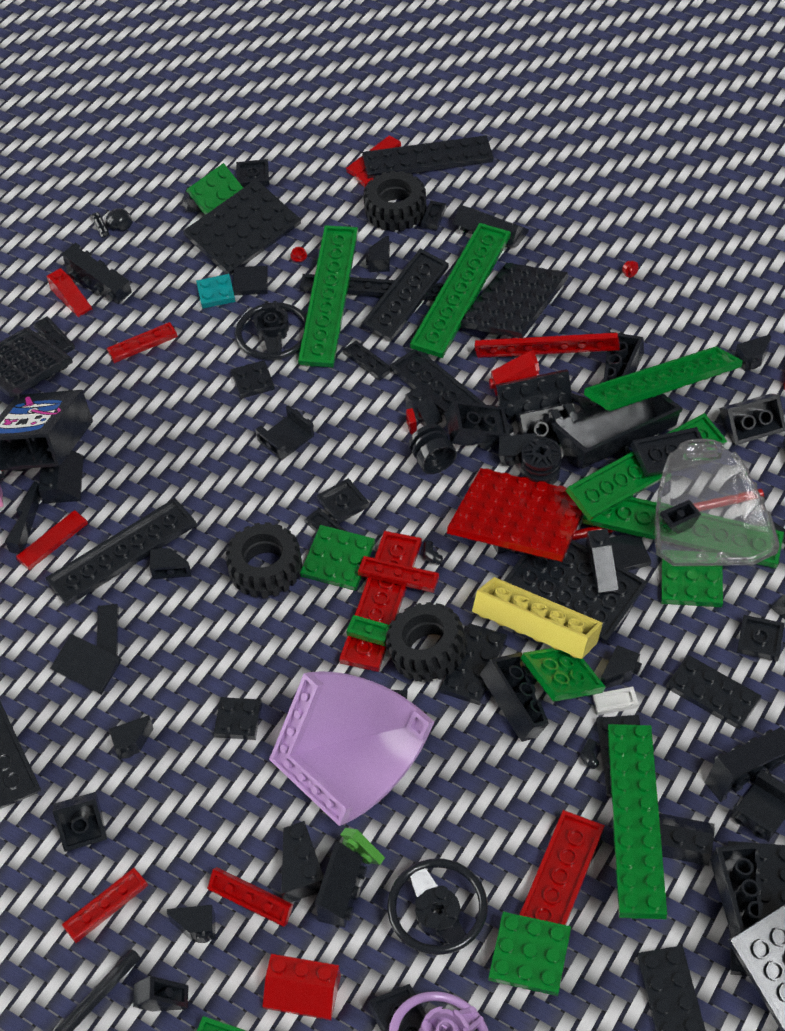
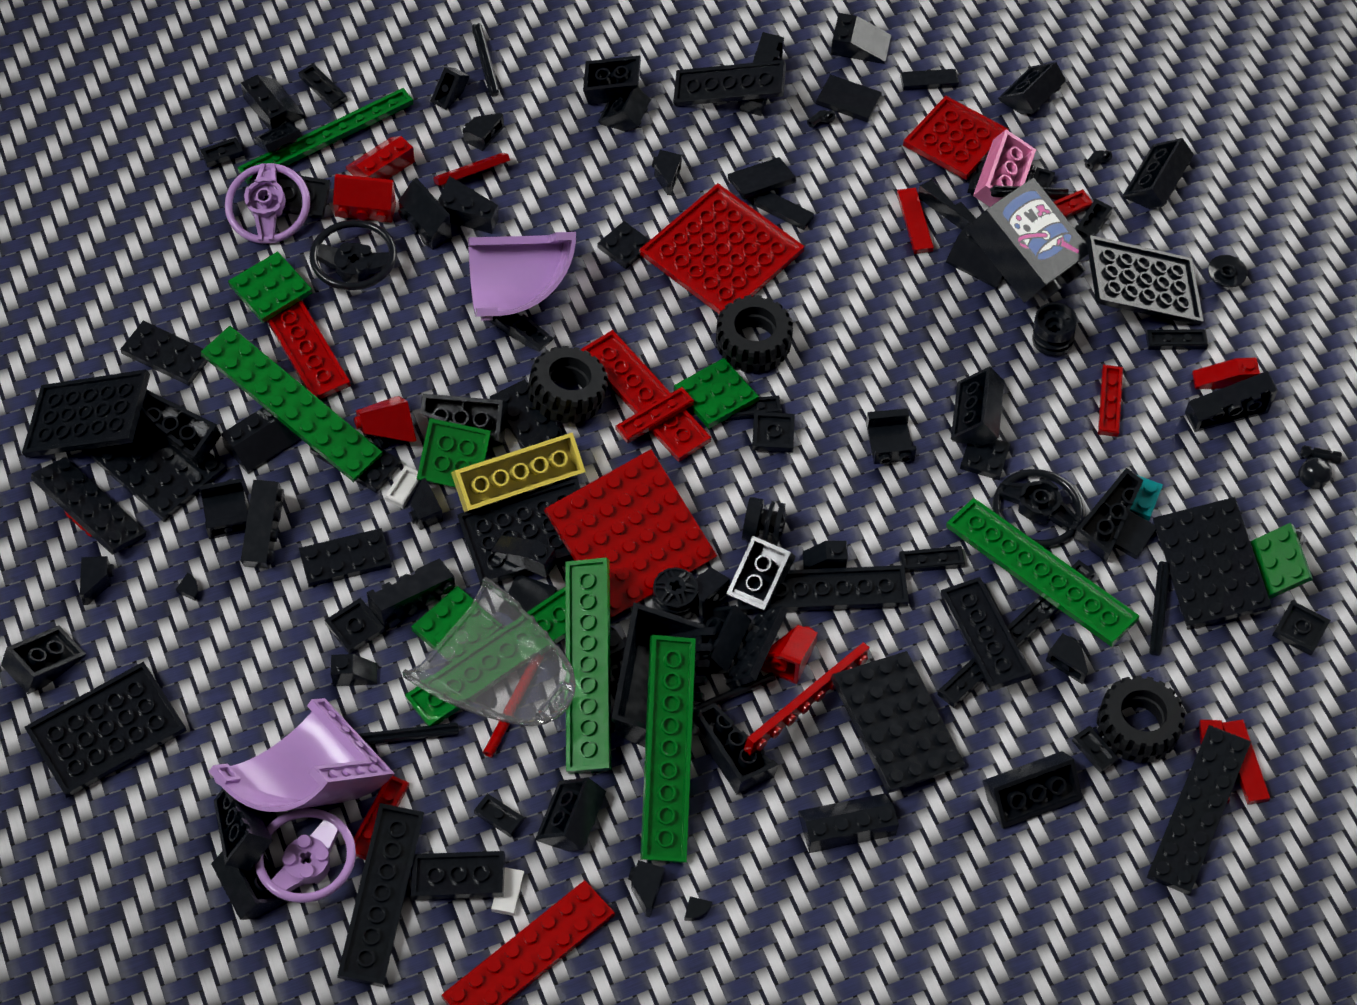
camera: 120 degrees right, 5 degrees up
black plate [45,498,197,607] -> none
red tile [62,868,148,943] -> none
black slope [150,548,192,579] -> none
red plate [290,247,307,262] -> none
bright green plate [340,828,385,865] -> none
green plate [346,615,390,646] -> none
red tile [406,408,417,435] -> none
green plate [410,223,511,358] -> none
black arm [423,540,443,565] -> none
red plate [622,261,638,278] -> none
black plate [630,427,713,477] -> none
black slope [659,500,701,534] -> none
none -> red slope [333,174,396,223]
none -> red slope [354,396,416,442]
none -> black wedge [367,558,455,631]
none -> black slope [583,55,641,105]
none -> red plate [639,183,805,314]
none -> black tile [684,896,712,921]
none -> black slope [798,793,899,853]
none -> black slope [951,366,1005,446]
none -> black wheel [1032,302,1077,356]
none -> black wedge [1073,468,1143,562]
none -> black axle [1149,561,1170,656]

